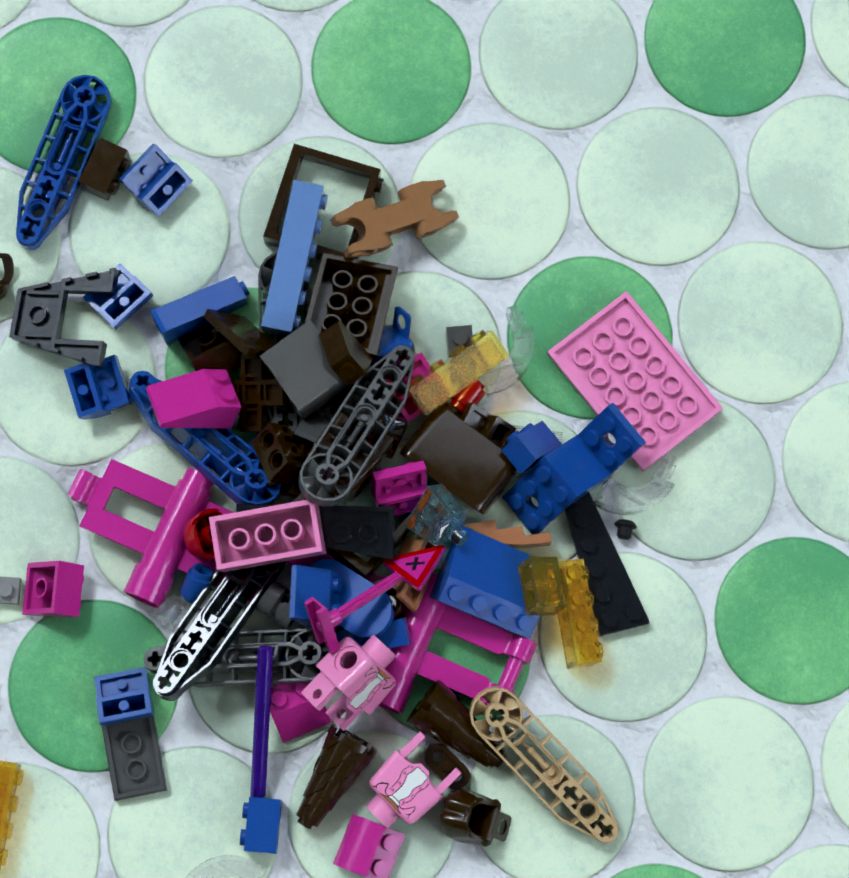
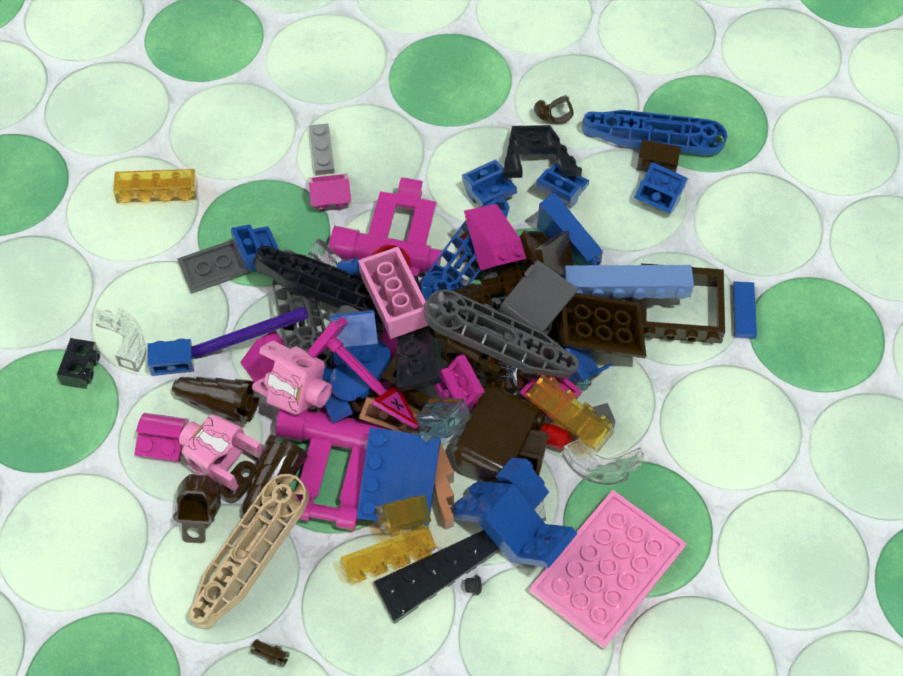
camera: 80 degrees right, 20 degrees down
dark brown slope [319,320,373,386] -> none
medium nougat piece [330,180,459,258] -> none
clear arch [593,453,677,515] -> none
none -> dark brown pin [250,639,290,667]
none -> blue tile [732,281,757,339]

